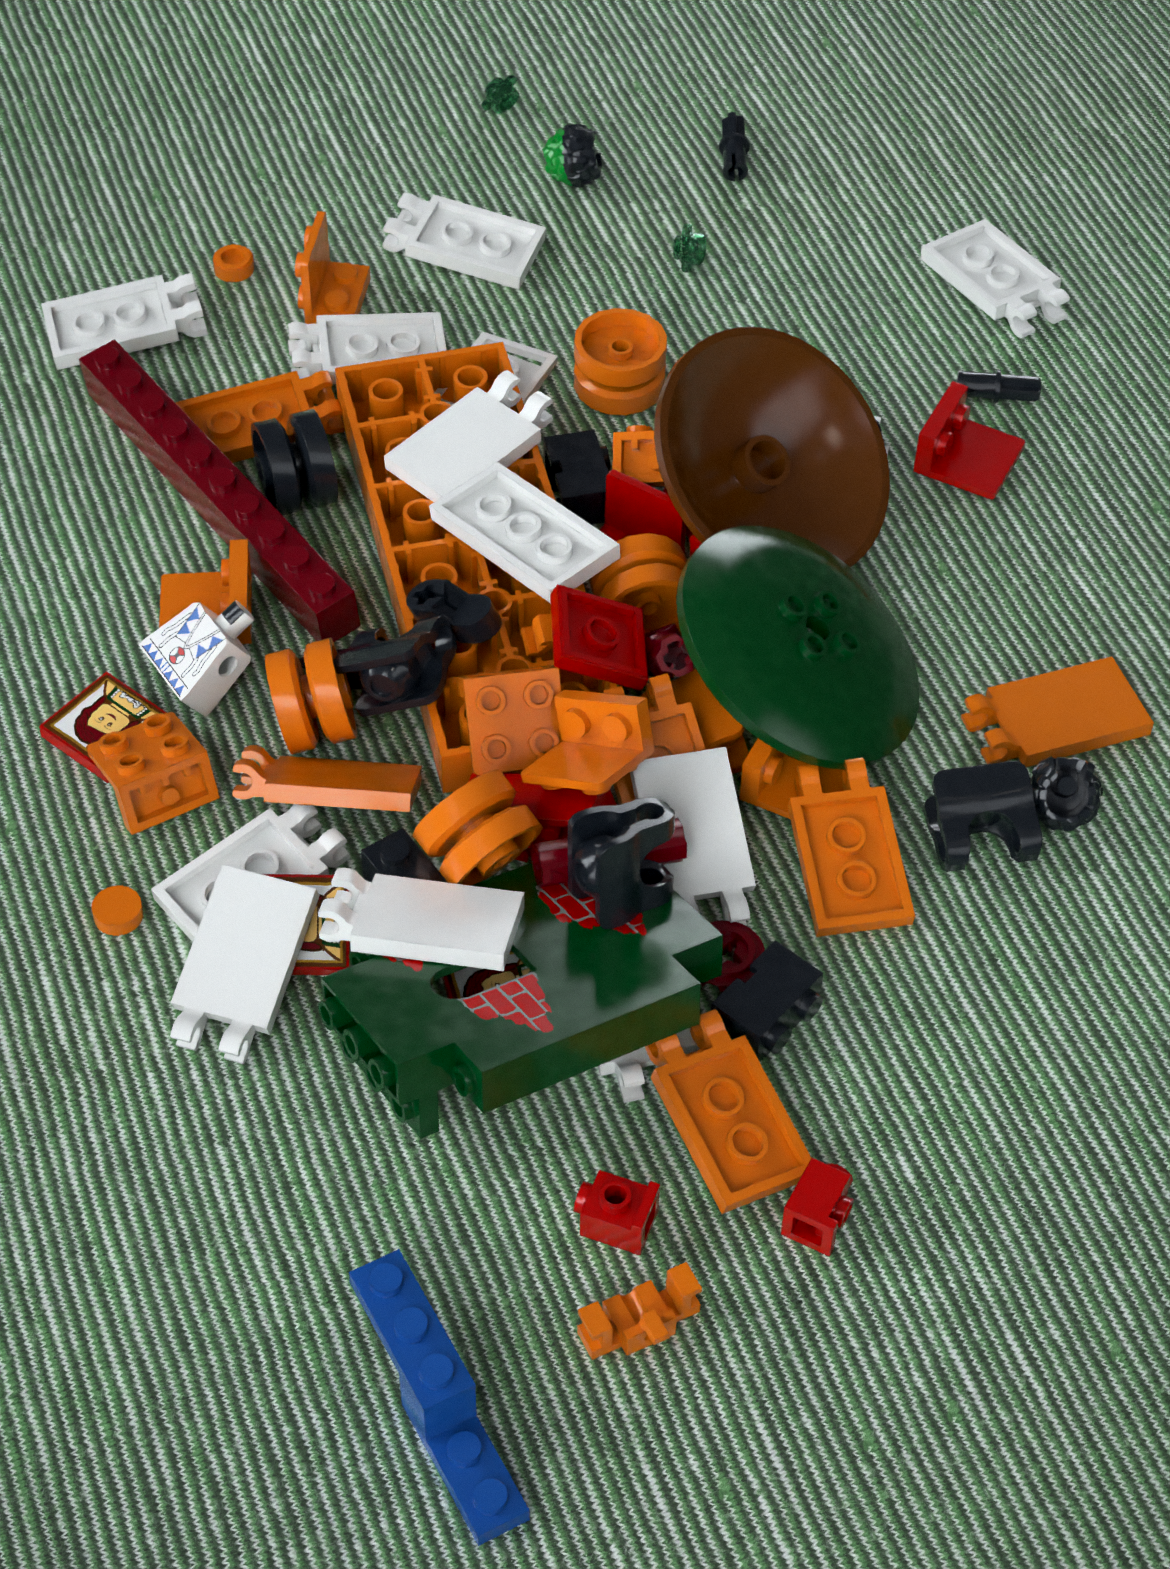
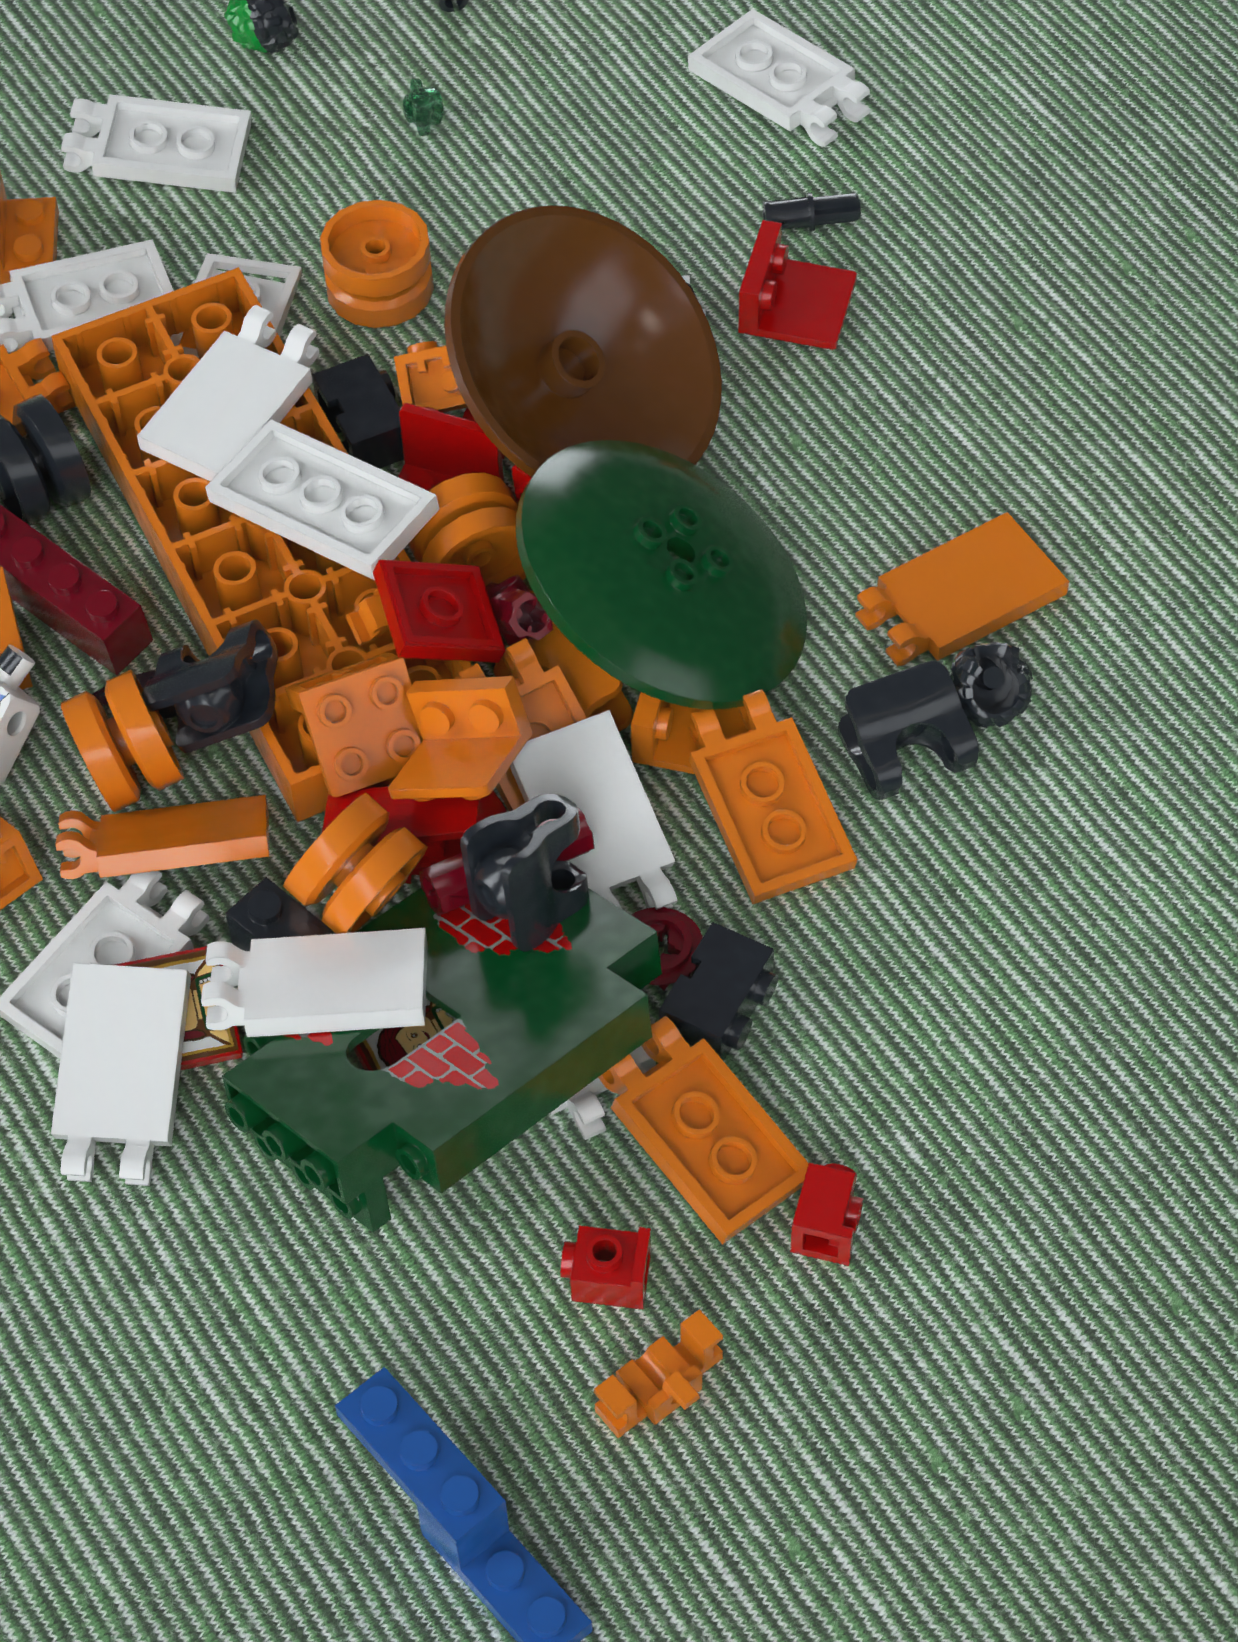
camera: 10 degrees left, 5 degrees up
black piece [406,579,502,644] -> none

